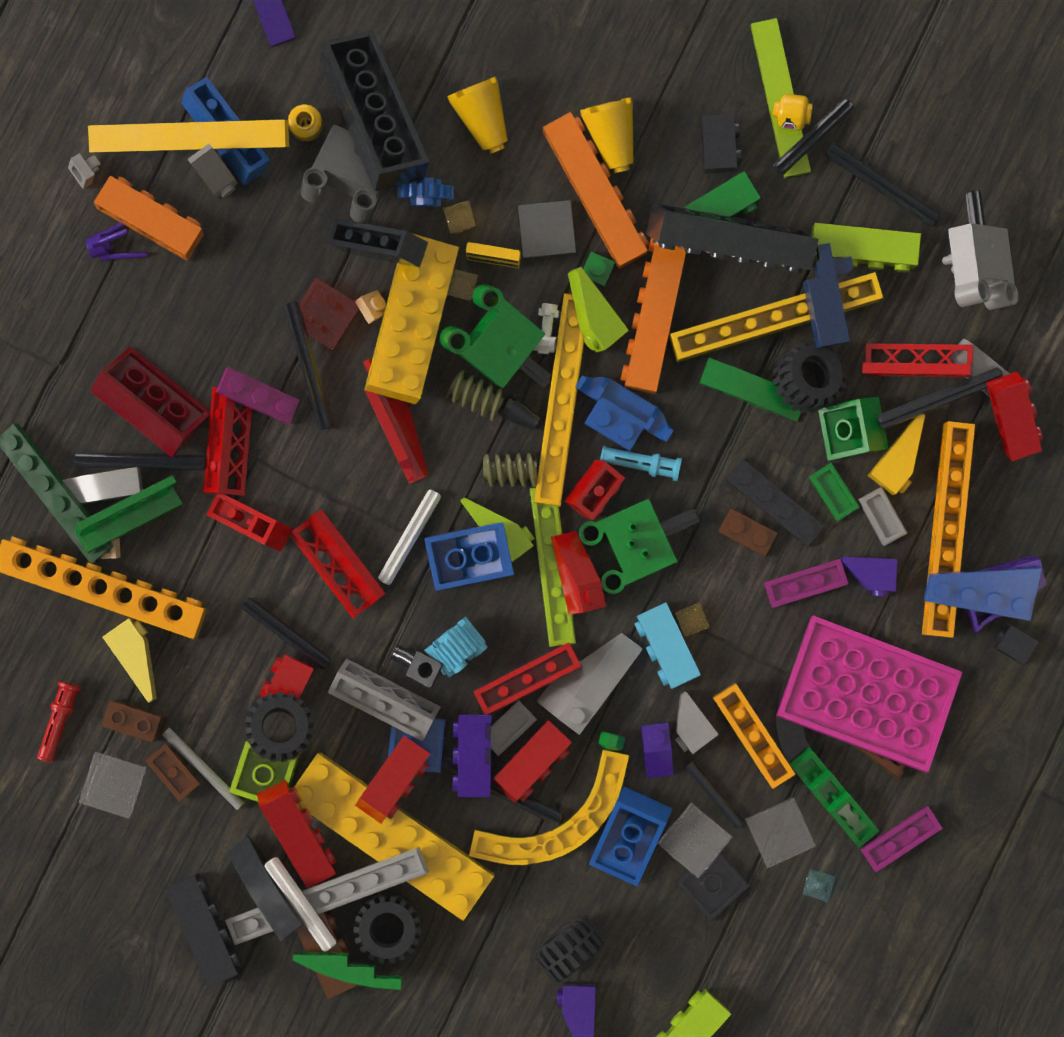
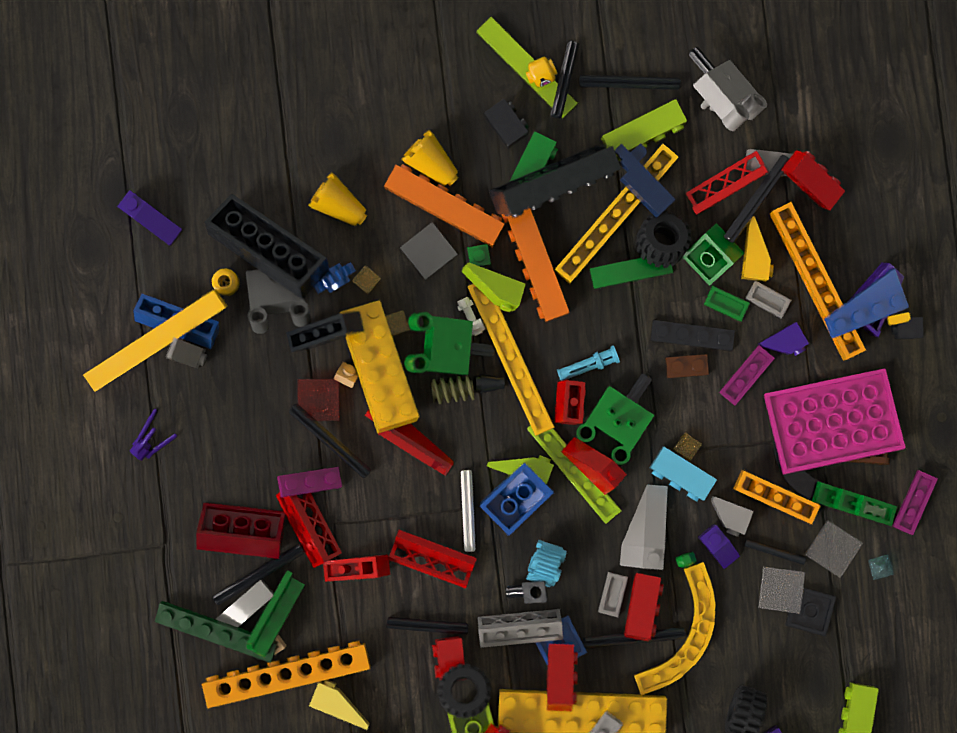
camera: 35 degrees left, 0 degrees up
light grey tile [68,153,101,189] -> none
orange brick [94,176,204,261] -> none
dark purple wedge [453,715,491,797] -> none
yellow tile [466,242,521,269] -> none
red brick [473,642,583,715] -> none
olive piece [483,453,537,487] -> none
blue plate [576,375,673,451] -> none
blue slope [589,786,672,886] -> none
none -> yellow tile [887,312,910,325]

